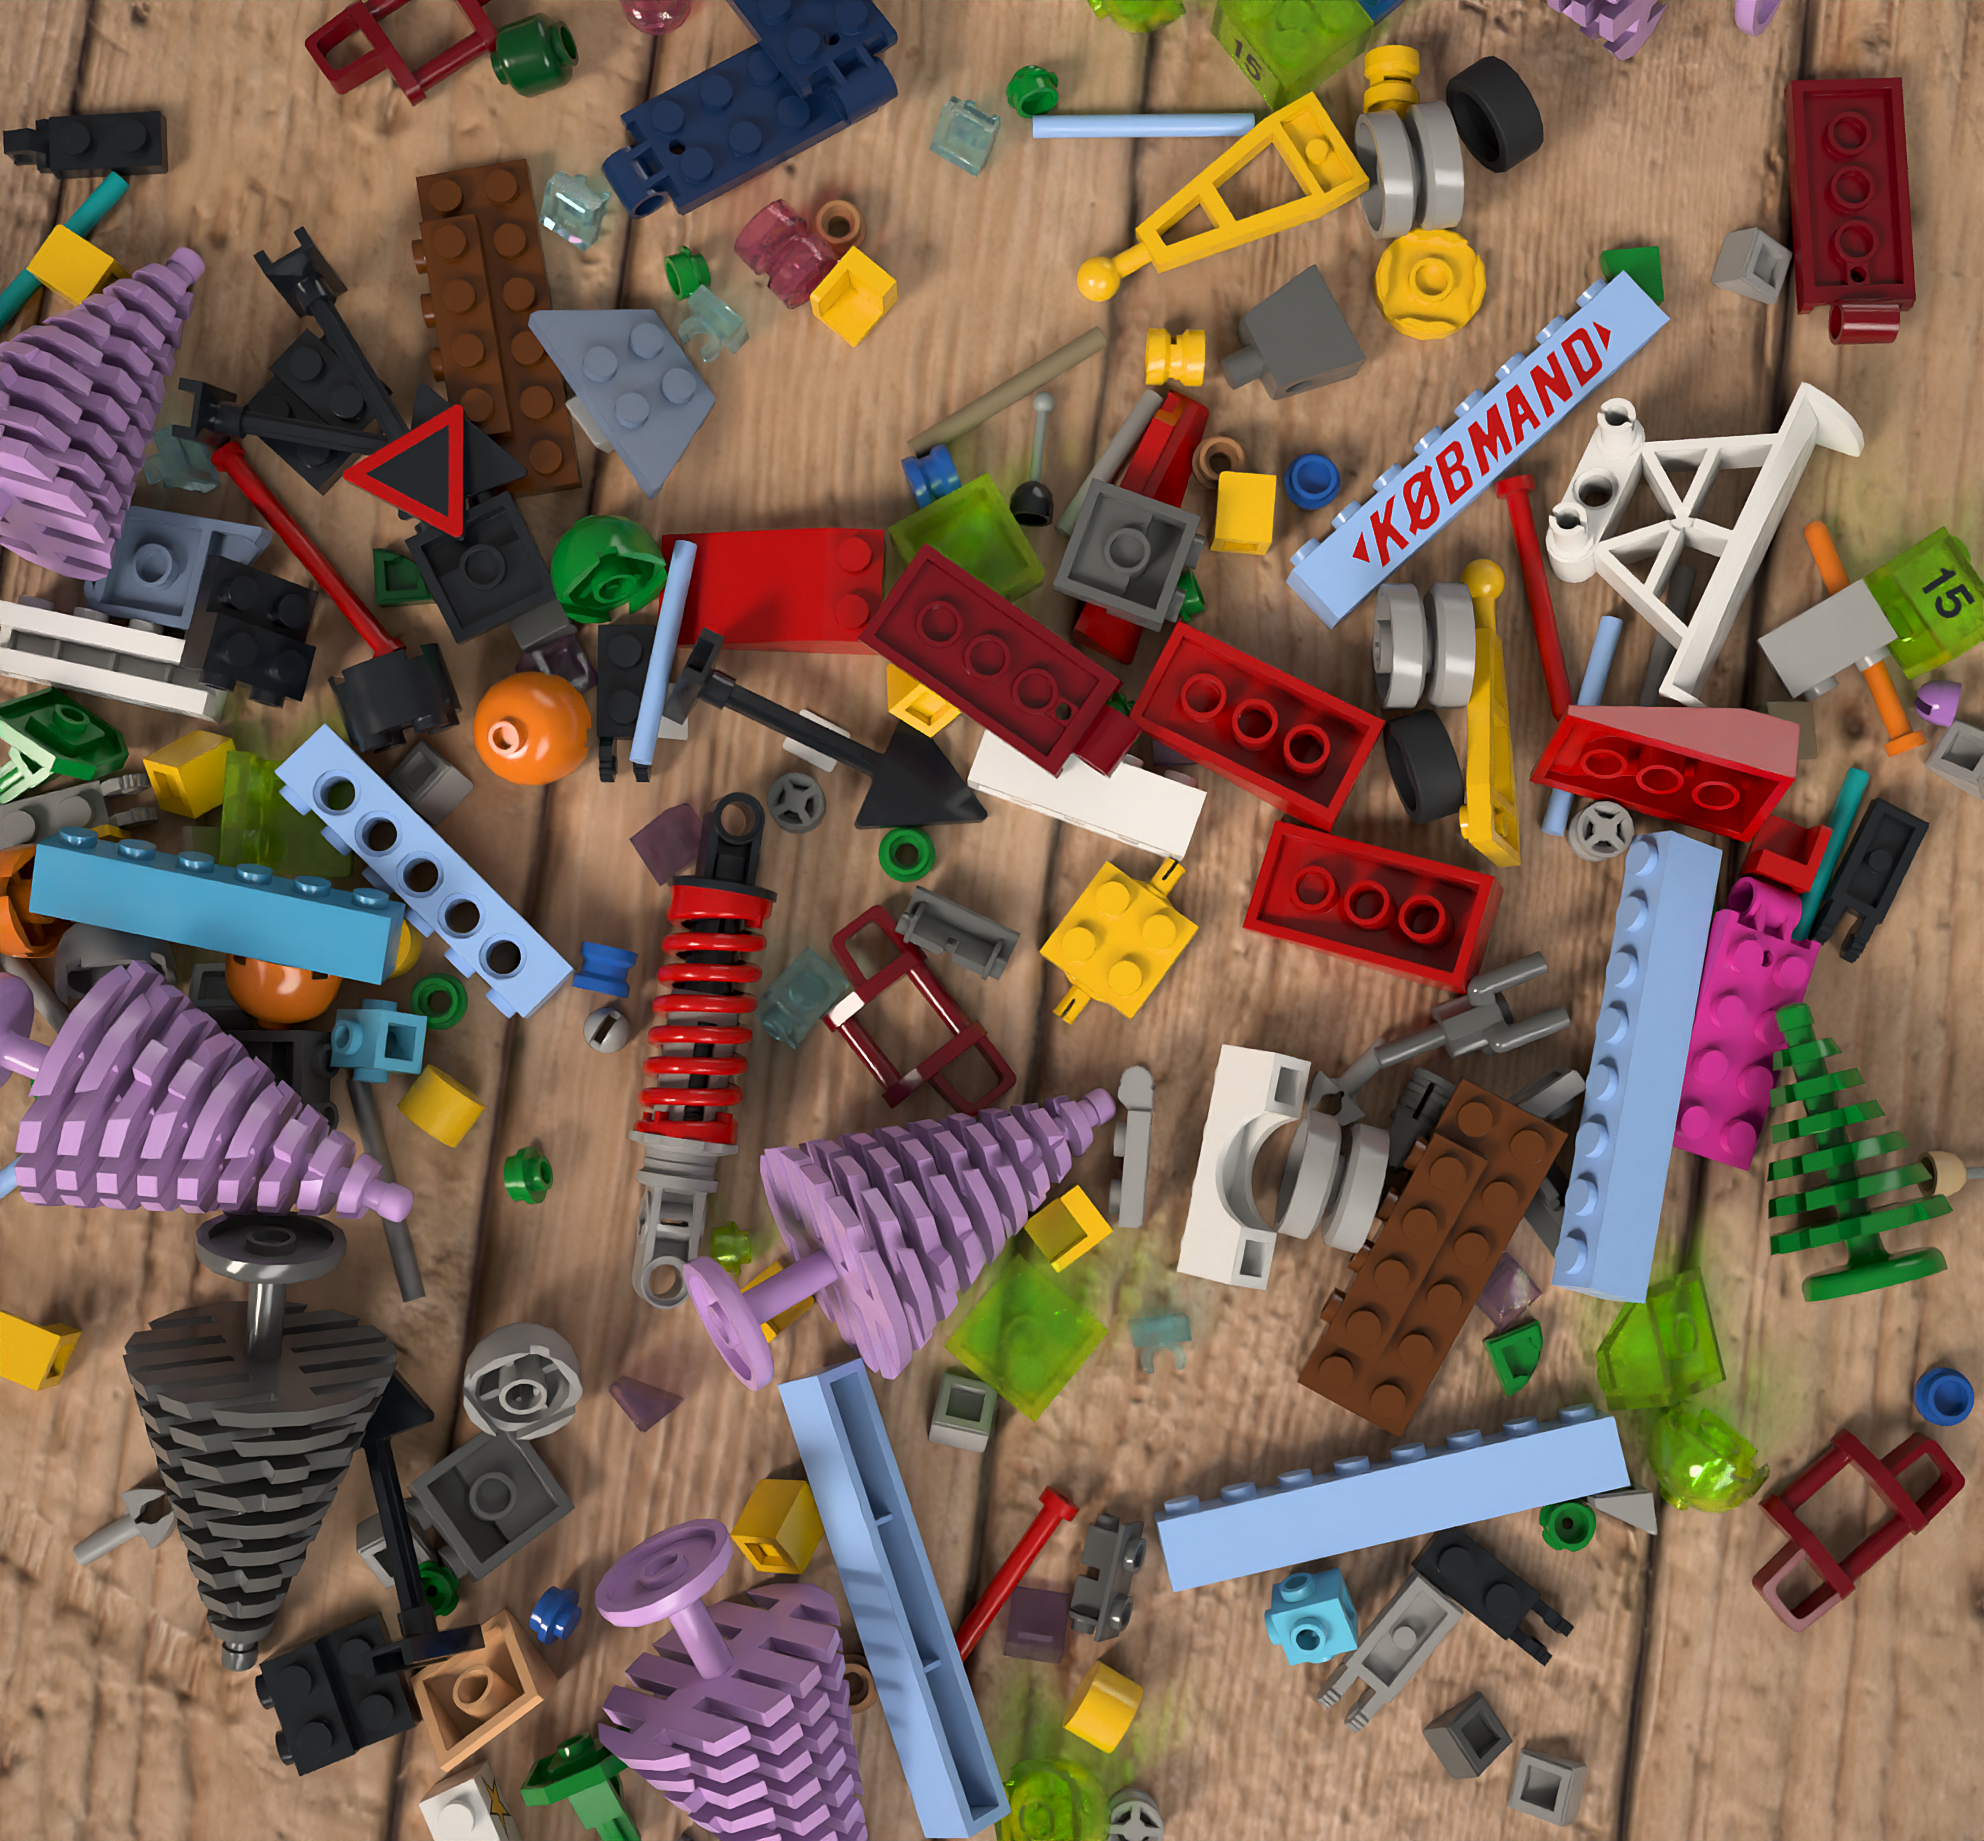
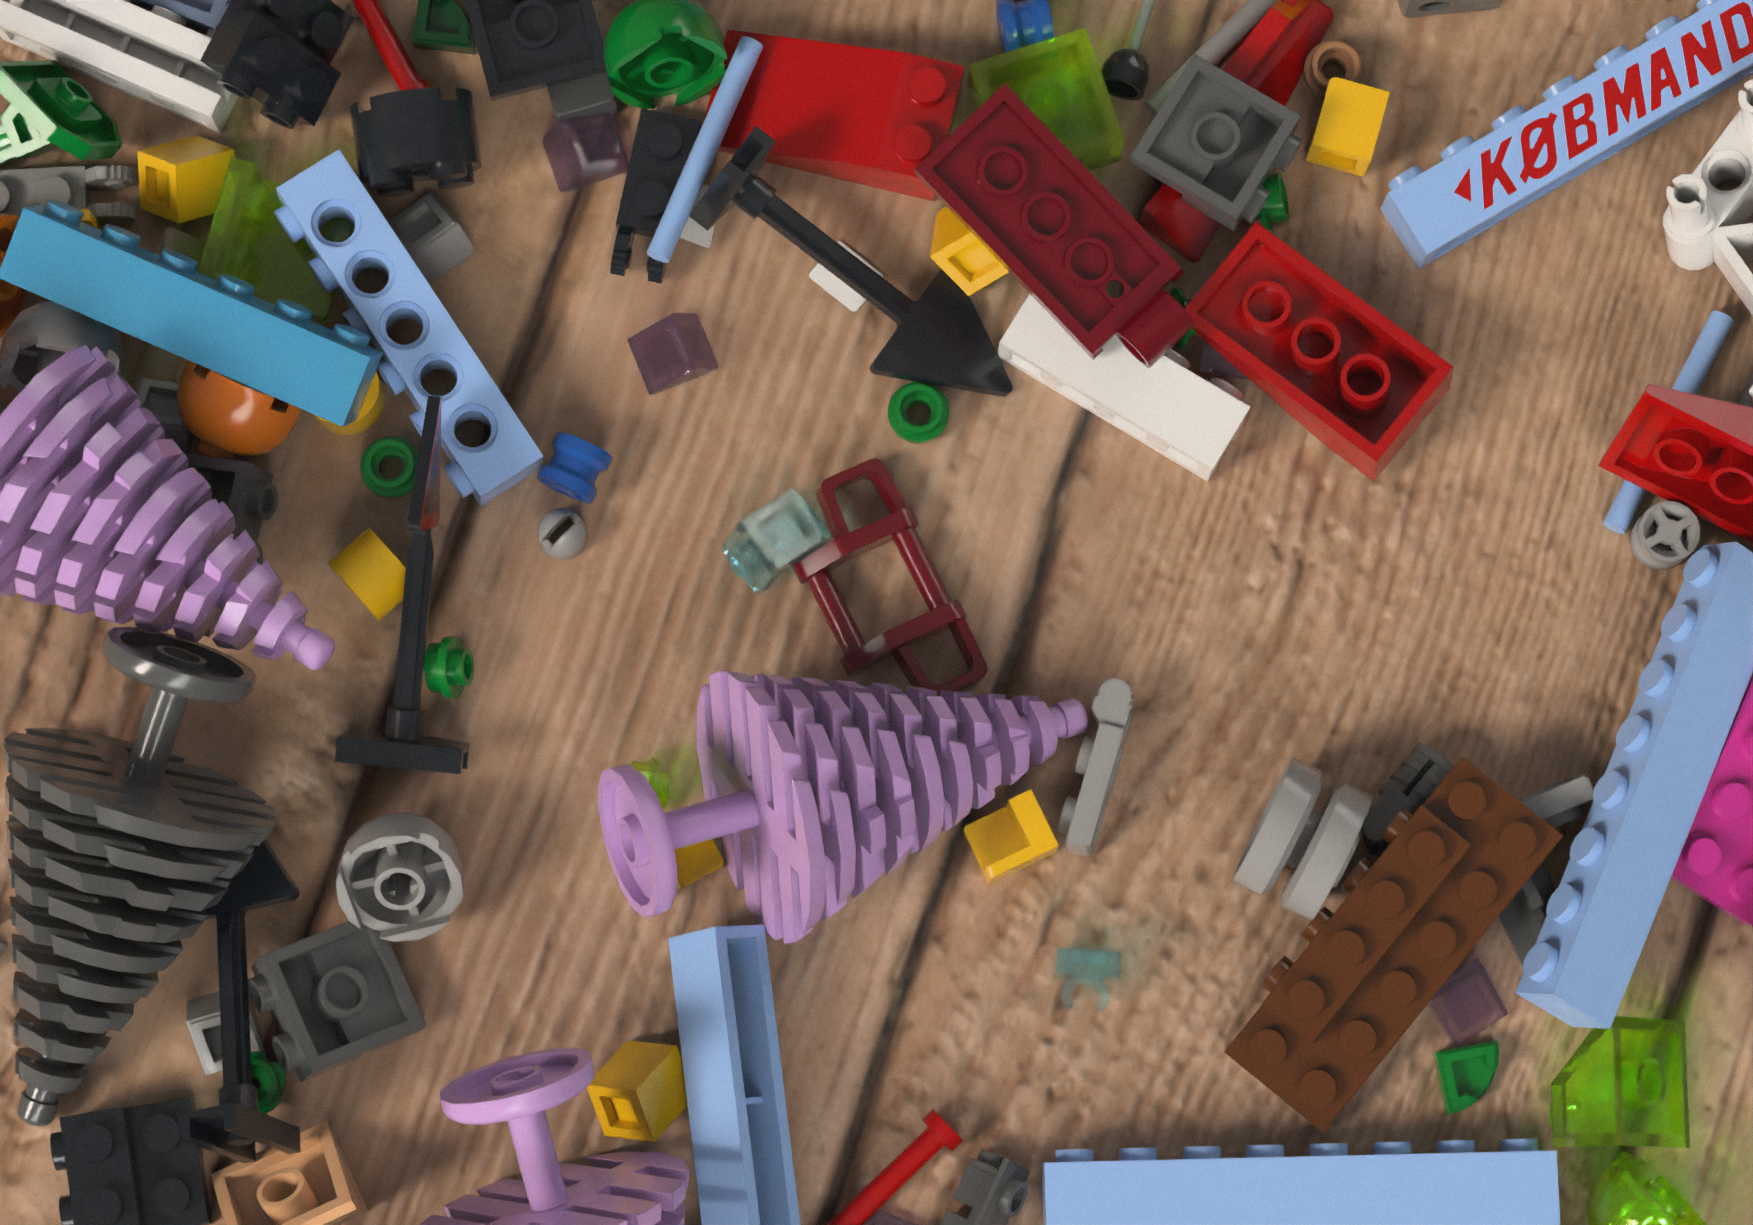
camera: 15 degrees right, 5 degrees down
medium azure brick [330,999,427,1084] -> none
flat silver bar [346,1078,426,1303] -> none
orange cylinder [473,671,592,785] -> none
blue plate [529,1586,582,1645] -> none
slope [608,1375,684,1433] -> none
piece [628,792,778,1309] -> none
dark grey wheel [767,772,827,834] -> none
dark grey hinge [895,885,1021,980] -> none
light grey slope [928,1372,999,1452] -> none
clear neon green brick [943,1251,1109,1423] -> none
yellow plate [1039,857,1199,1026] -> none
white arch [1177,1044,1311,1290] -> none
red slope [1242,820,1504,995] -> none
blue plate [1283,453,1340,510] -> none
light grey bar [1305,1037,1390,1126] -> none
light grey wheel [1372,582,1476,710] -> none
dark grey plant [1374,951,1571,1069] -> none
black tyre [1383,709,1464,824] -> none
yellow plate [1459,559,1521,868] -> none
red bar [1494,474,1574,722] -> none
none -> black piece [335,396,470,774]

